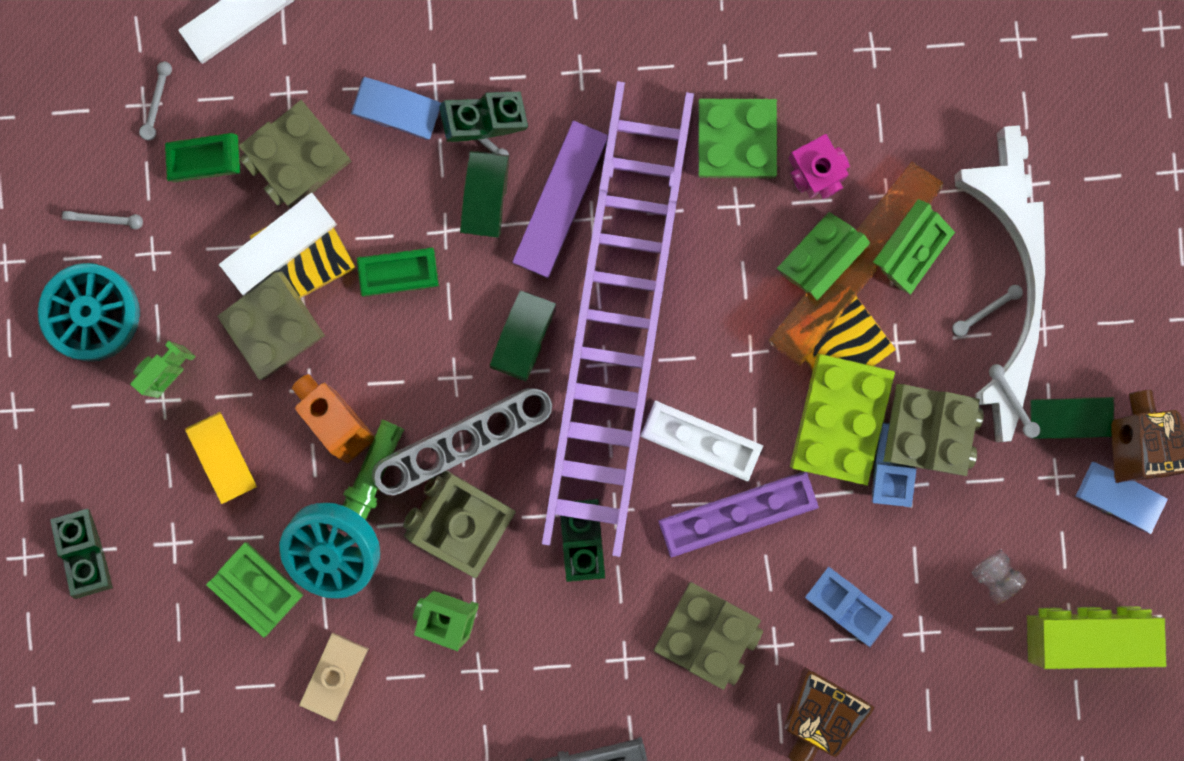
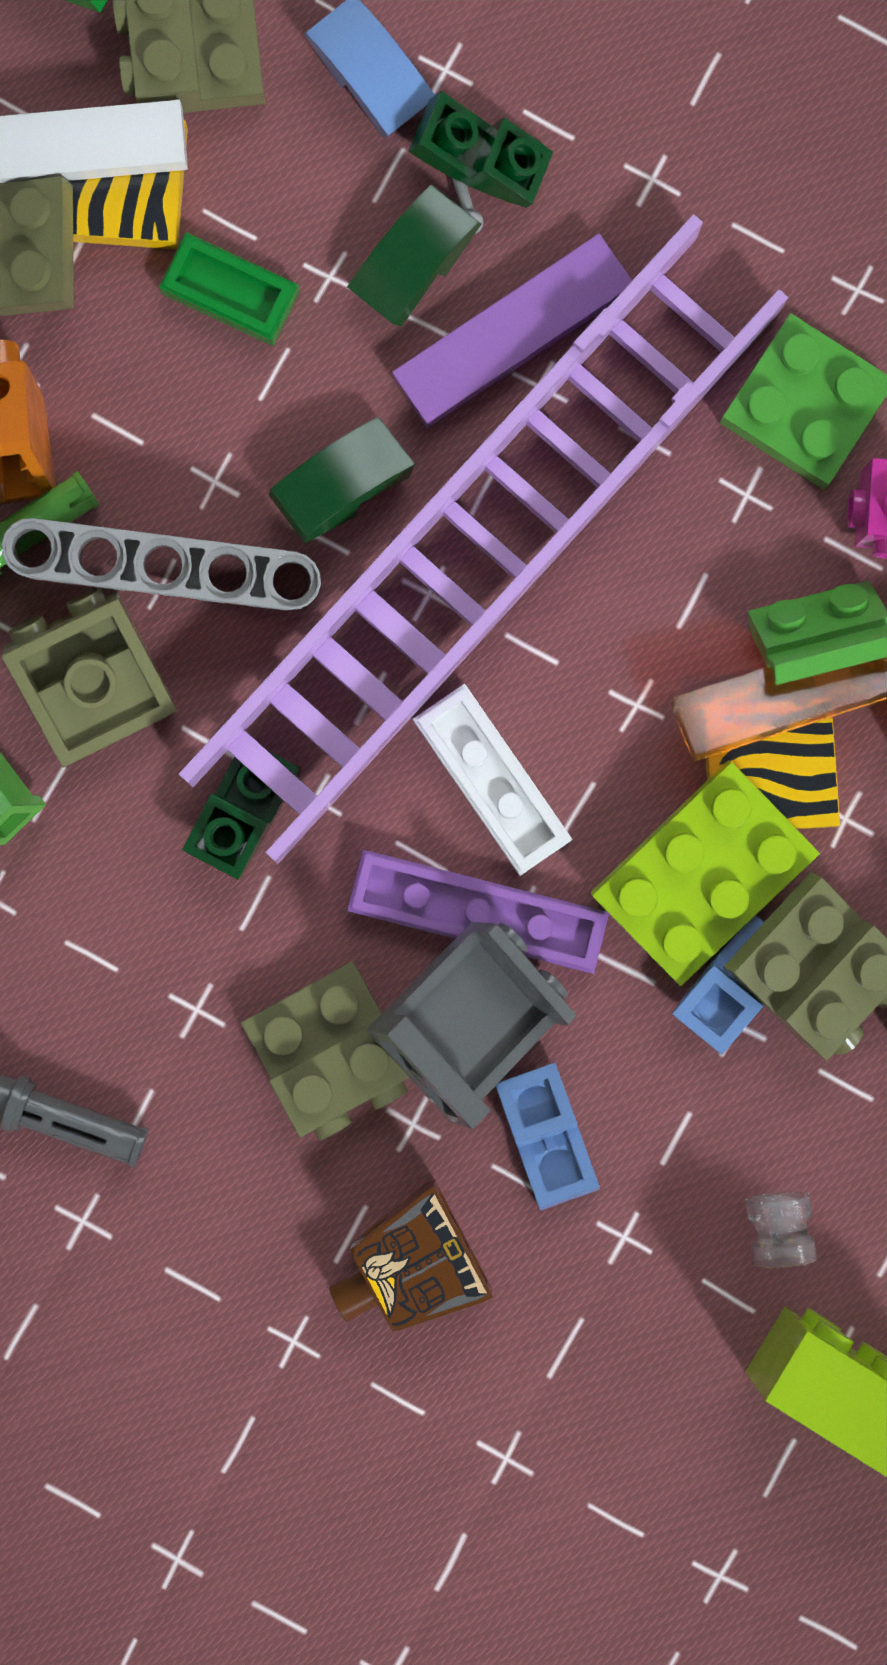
camera: 35 degrees right, 0 degrees up
none -> dark grey panel [366,922,577,1129]

